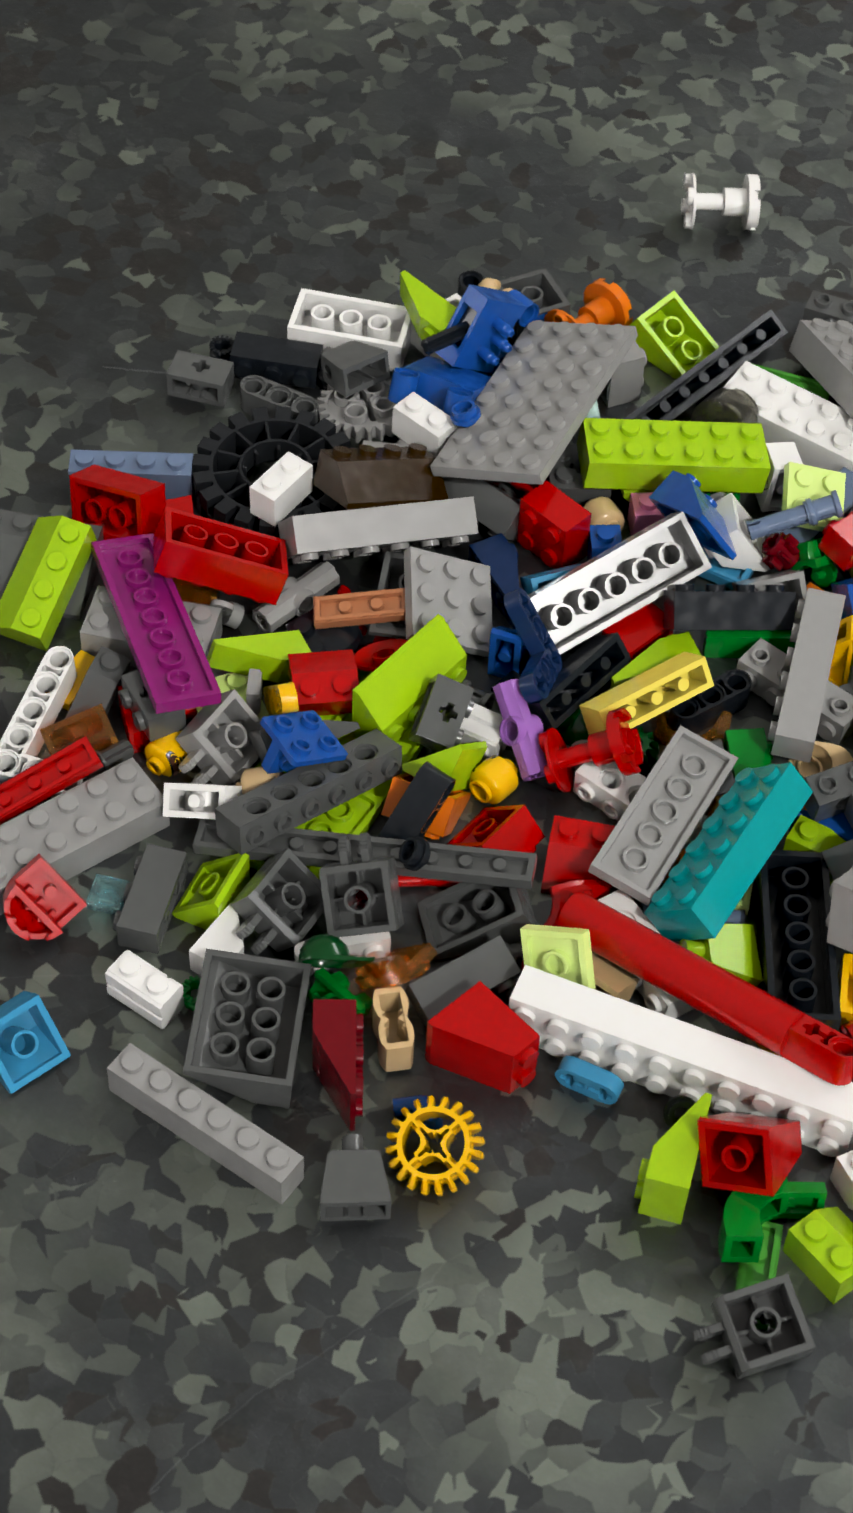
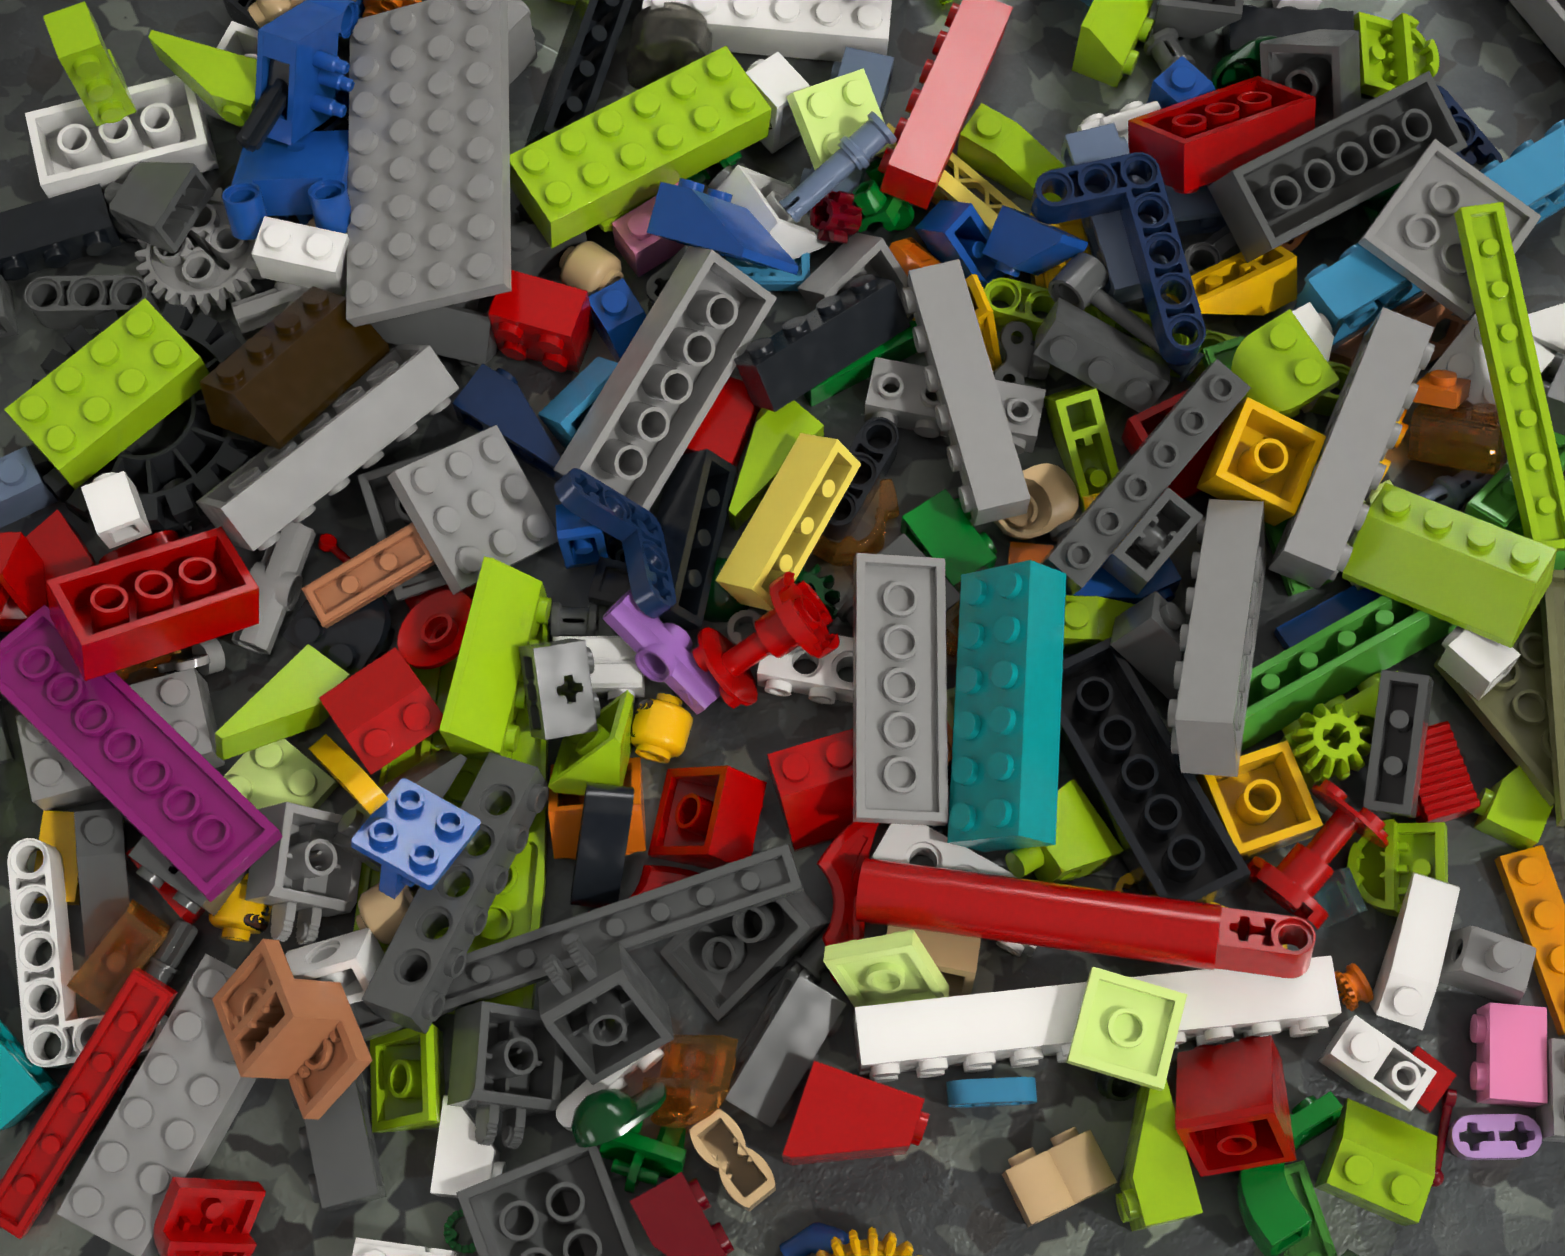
camera: 25 degrees left, 20 degrees up
clear light blue plate [86,874,130,915] -> none
light grey tile [246,669,263,715] -> none
white brick [249,451,313,527] -> none
black plate [399,837,431,871] -> none
blue plate [450,400,481,427] -> none
none -> lime brick [4,298,209,489]
none -> lime arch [43,1,137,126]
none -> white brick [81,471,152,549]
none -> nougat bracket [212,939,373,1120]
none -> tan brick [1002,1127,1117,1227]
none -> yellowish green plate [1066,967,1187,1091]

